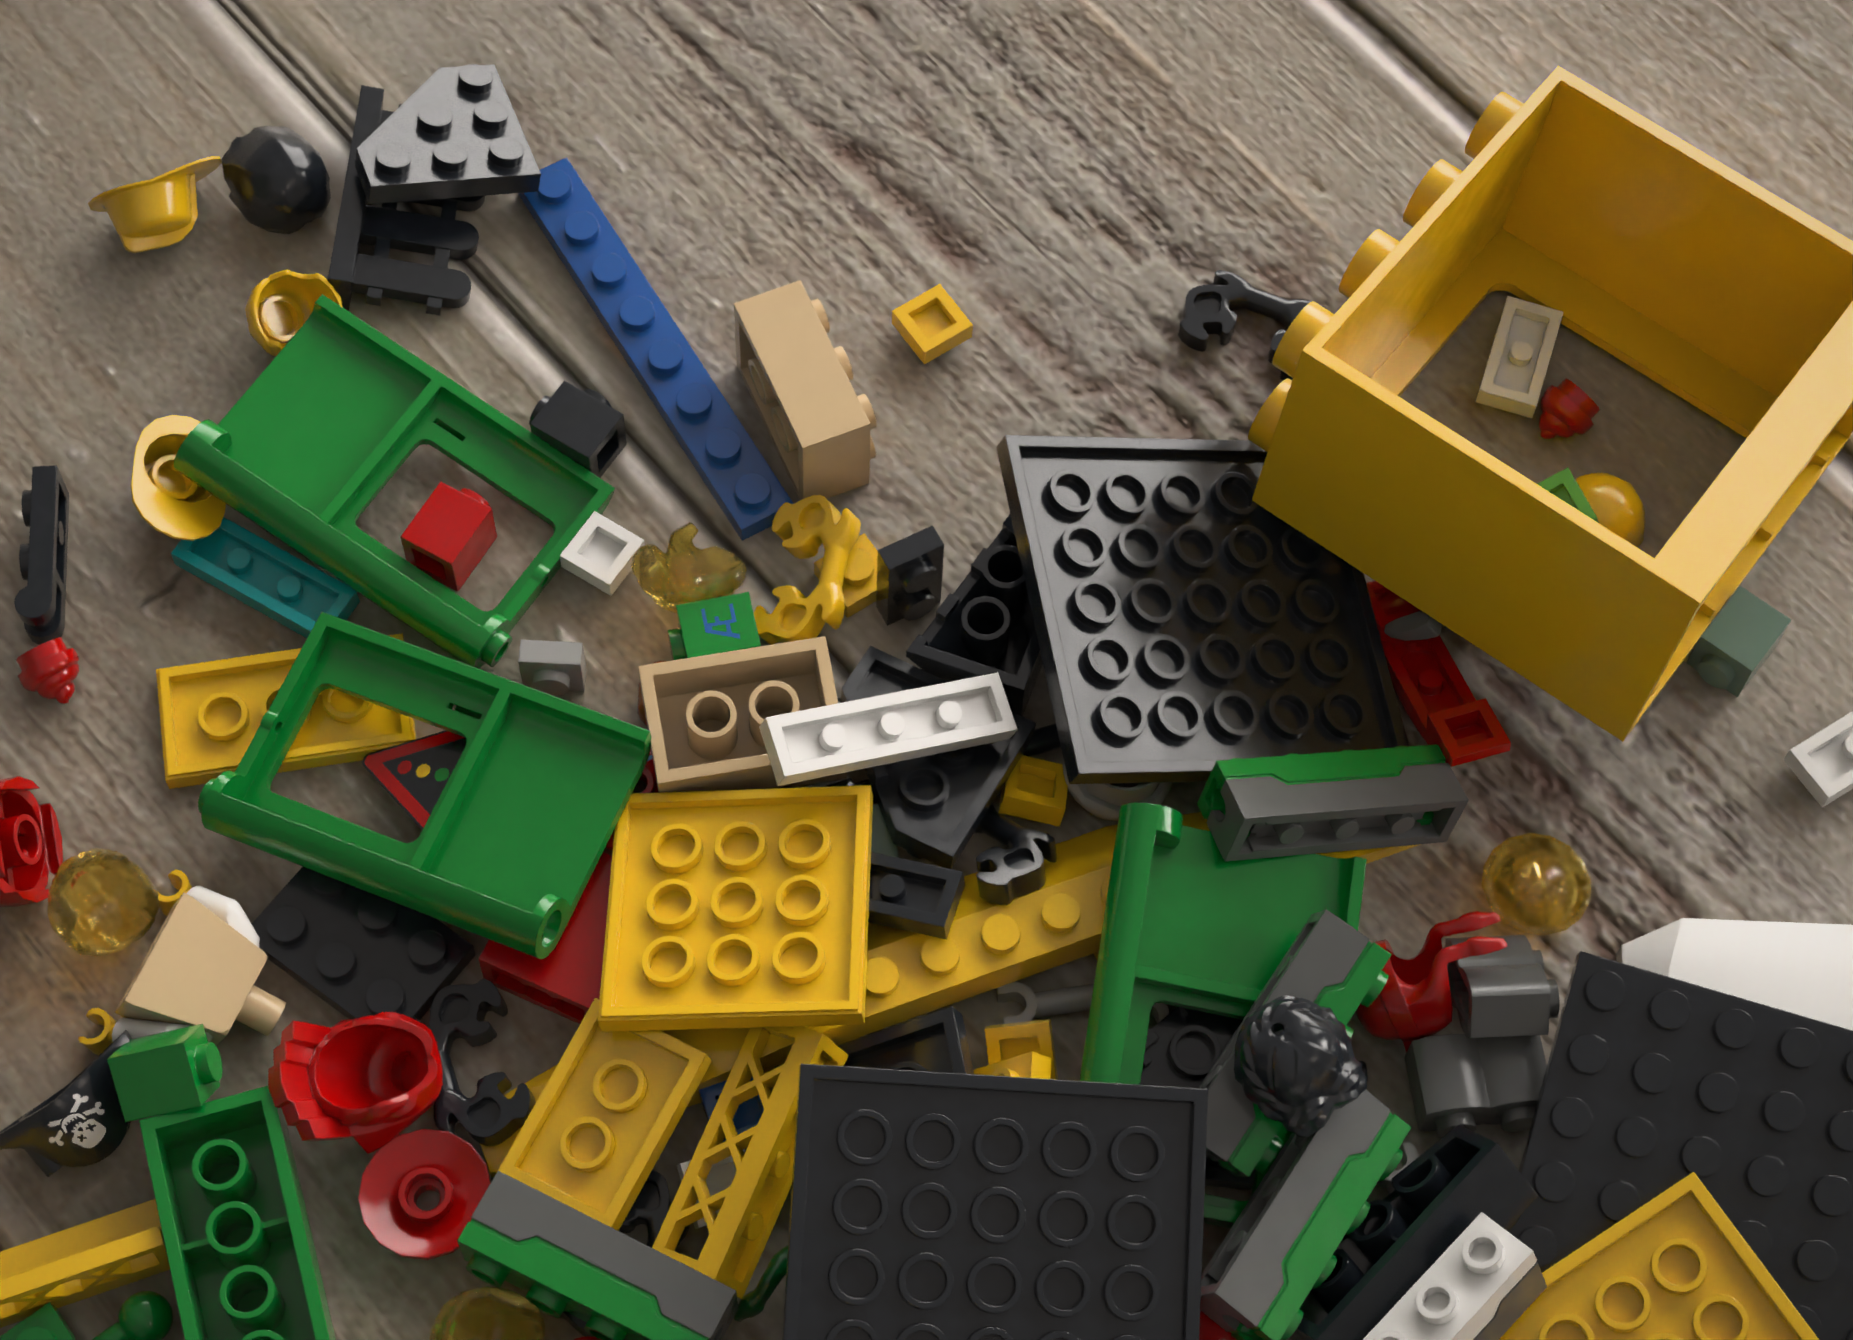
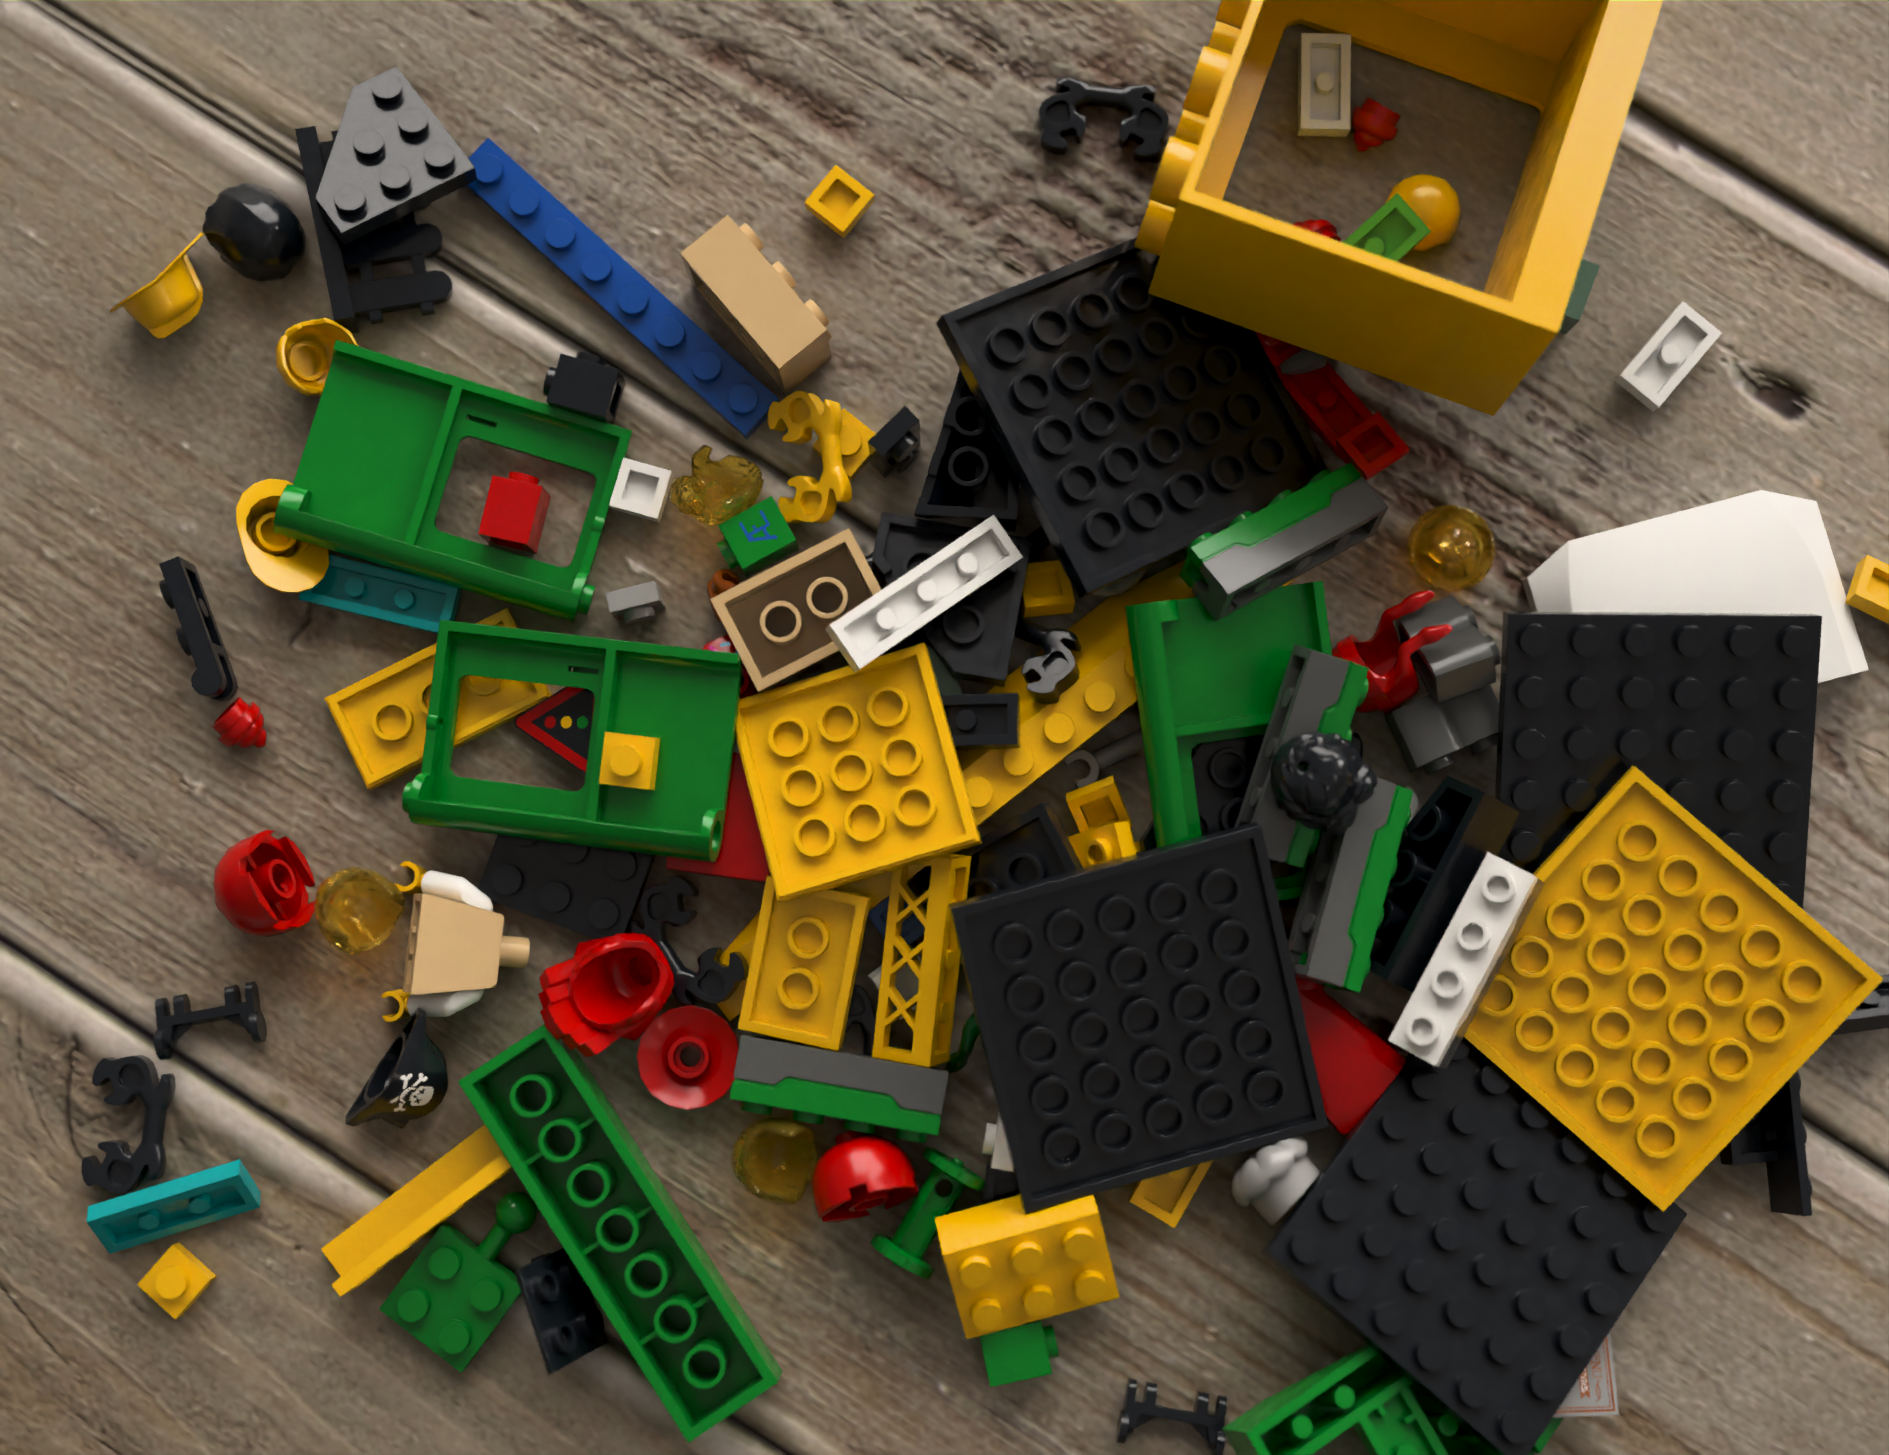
camera: 15 degrees left, 20 degrees up
green brick [107,1024,223,1122] -> none
none -> yellow plate [599,732,661,790]

